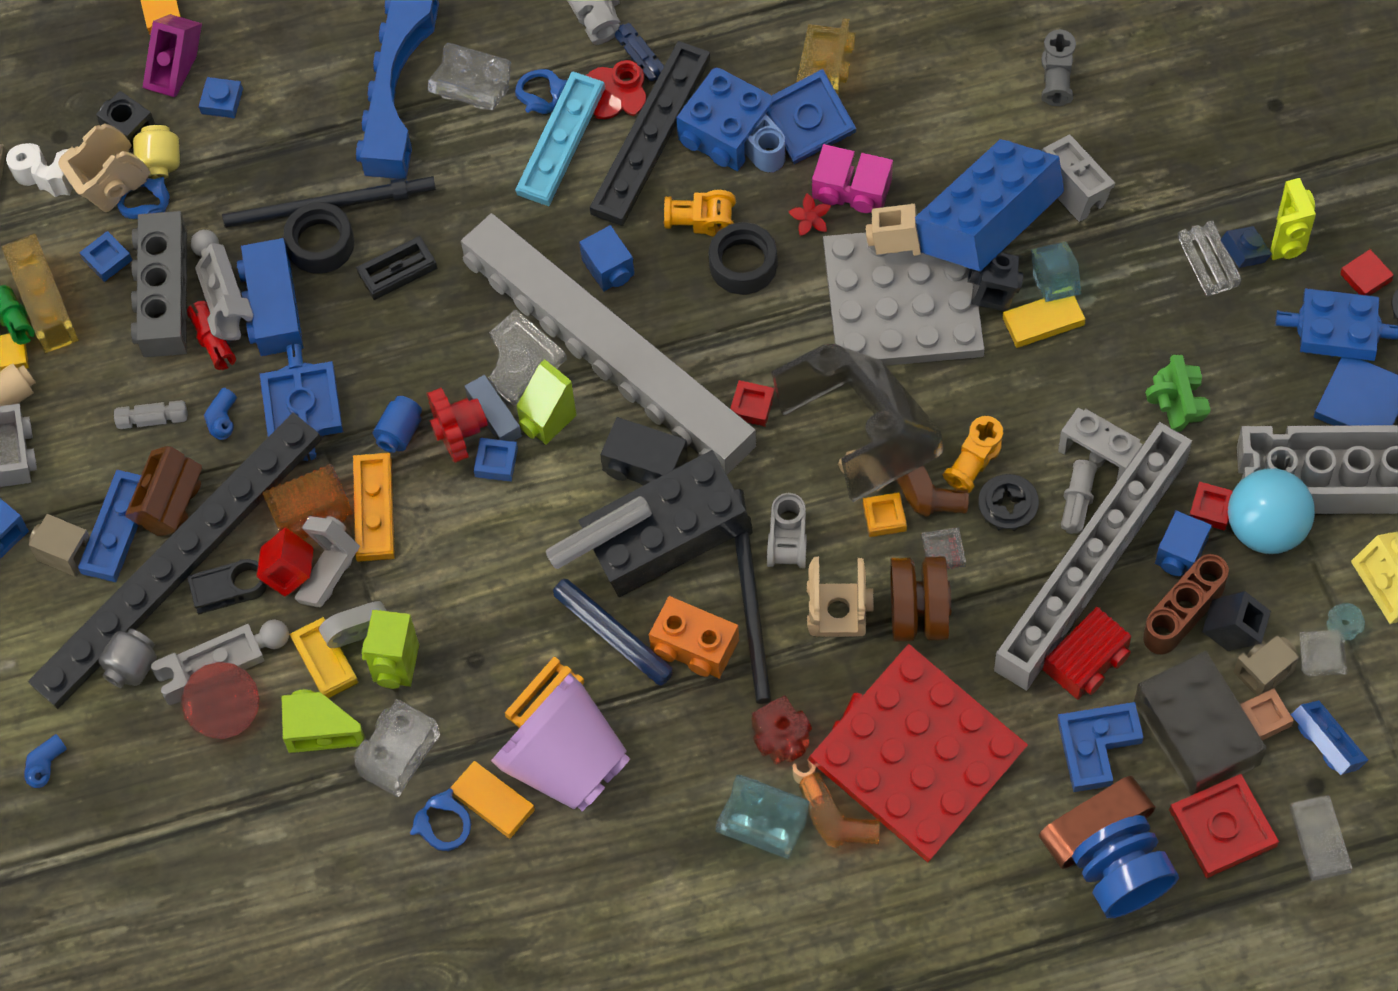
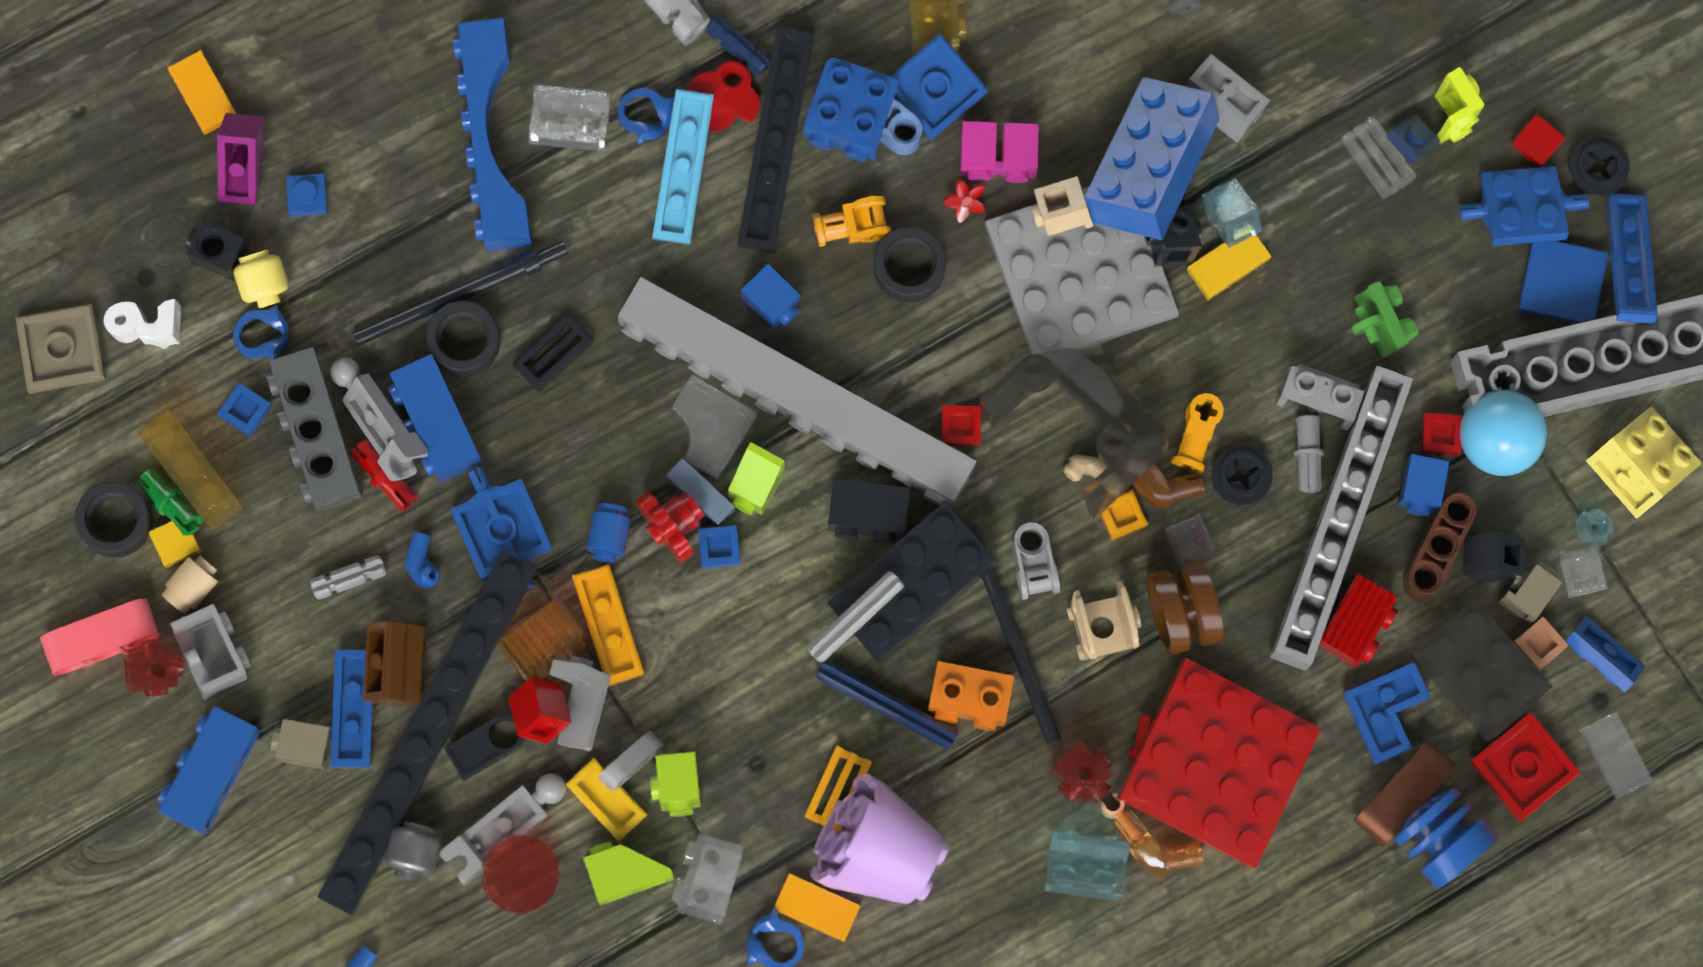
camera: 25 degrees left, 15 degrees up
tan piece [58,124,150,212] -> none

